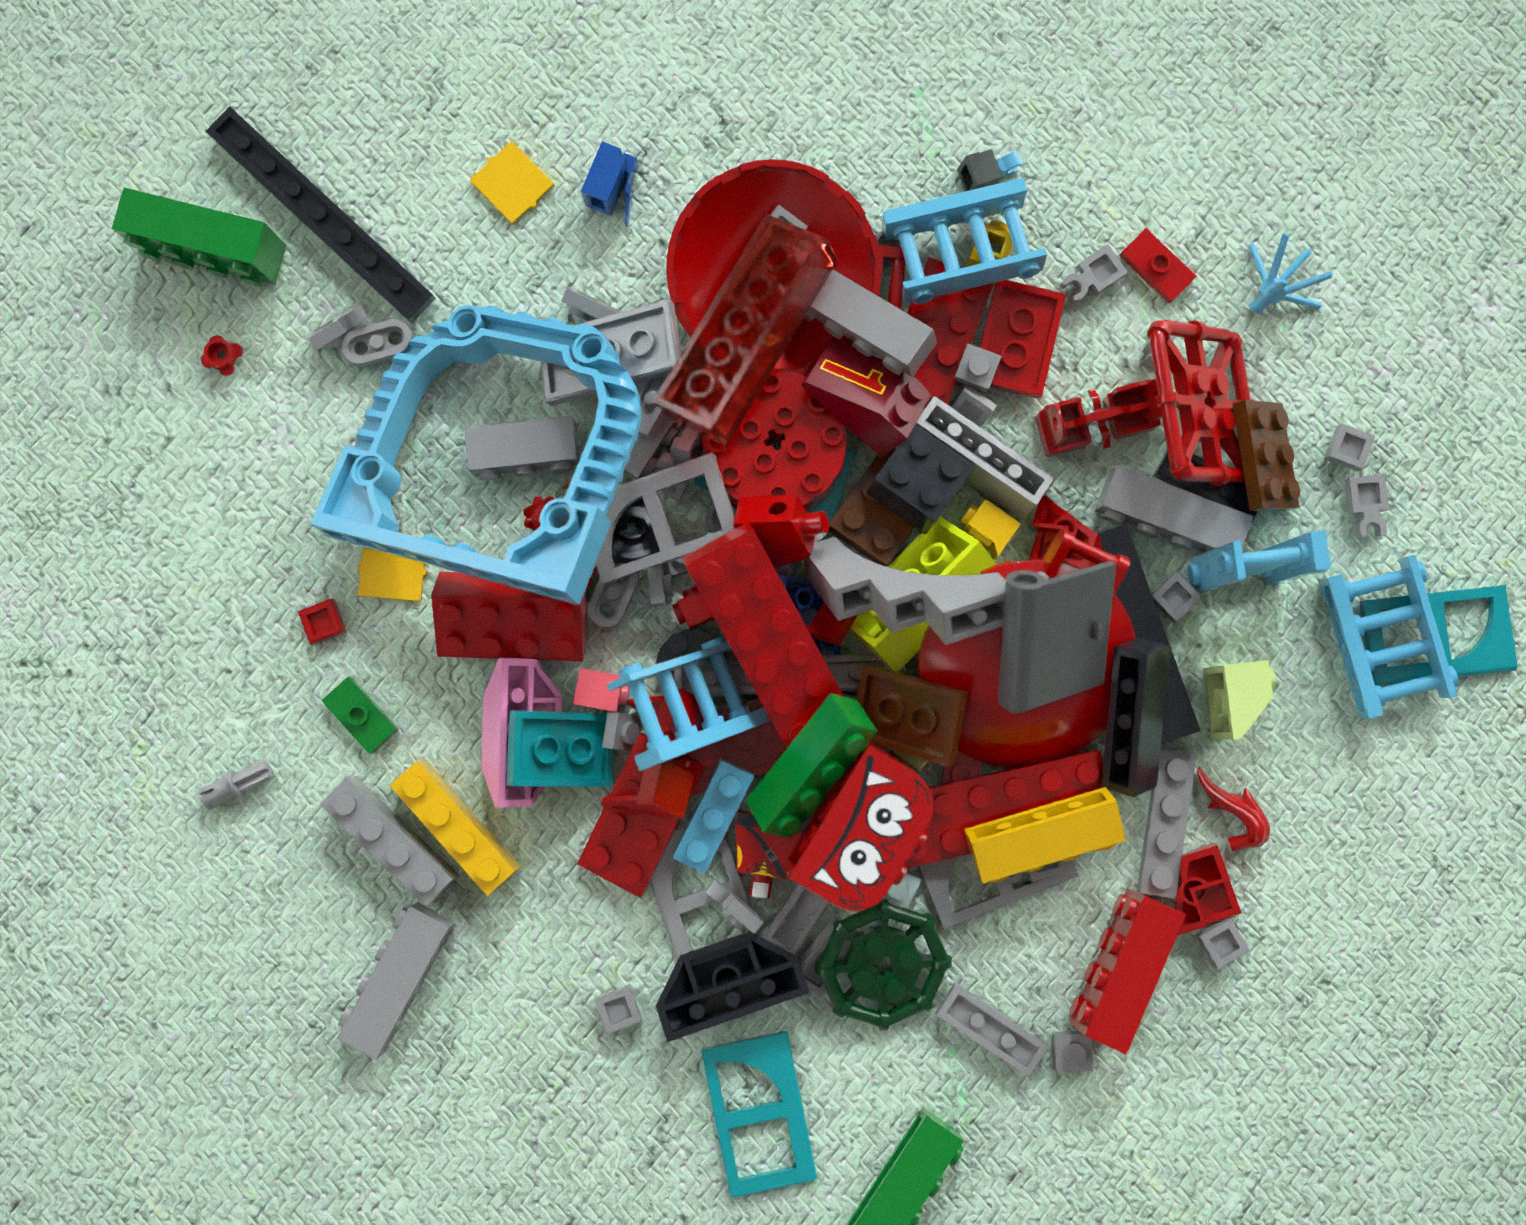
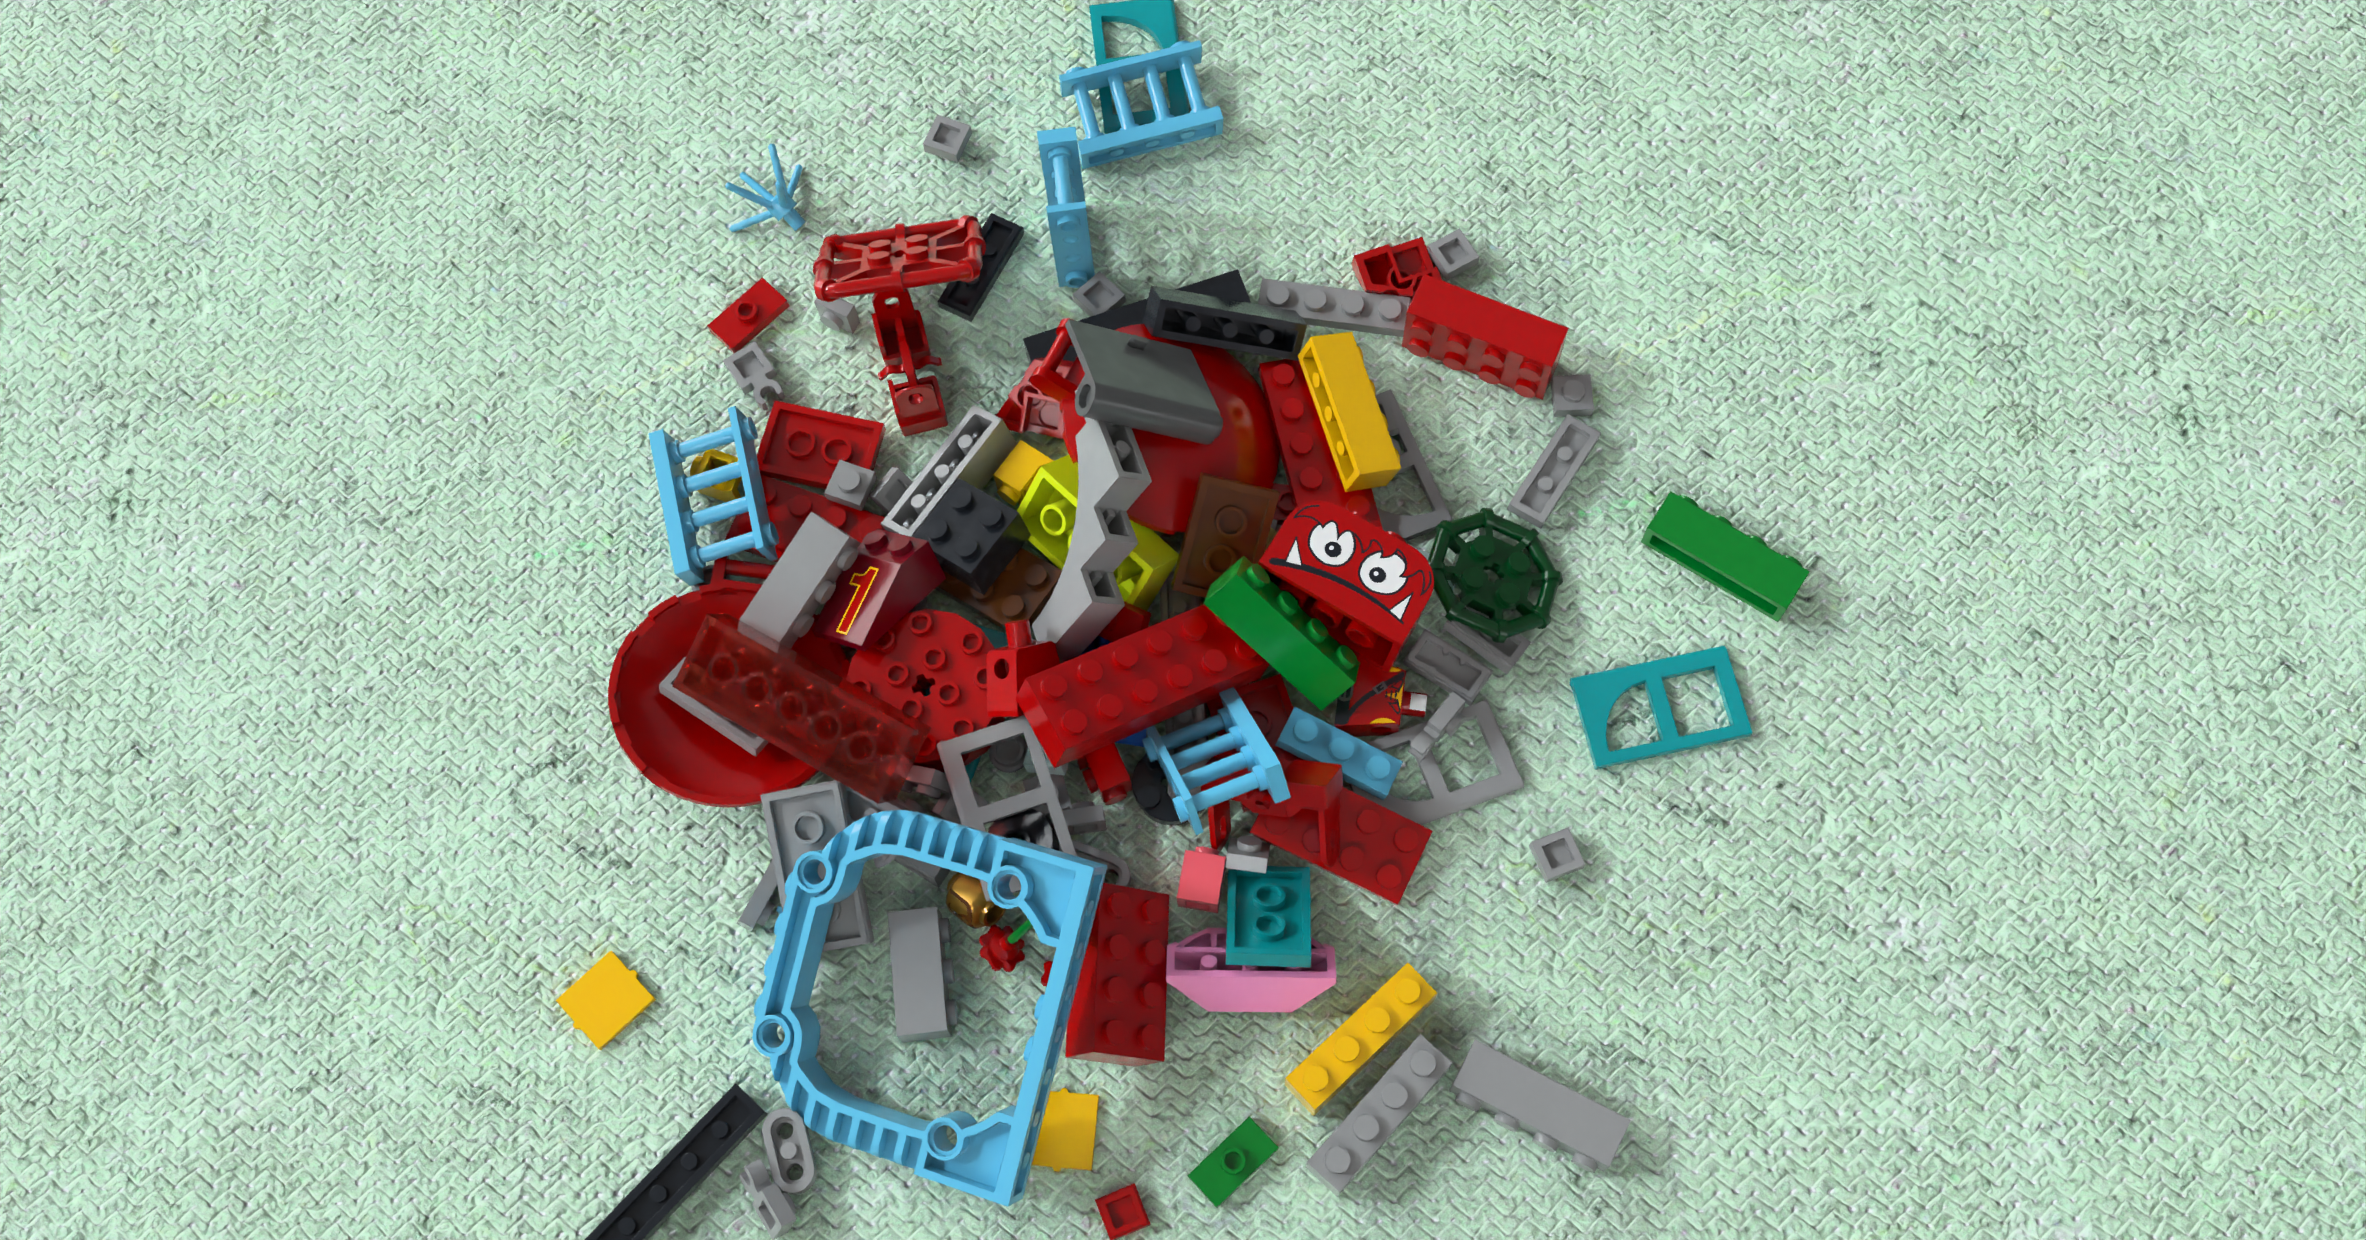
camera: 85 degrees left, 15 degrees down
blue piece [581,141,639,227] -> none
black wedge [655,931,809,1042] -> none
pearl dark grey piece [957,149,1023,191] -> none
light grey brick [1095,465,1254,553] -> none
red piece [1197,766,1270,852] -> none
yellowish green slope [1203,660,1276,740] -> none
reddish brown plate [1232,400,1300,511] -> none
light grey plate [1344,475,1389,539] -> none

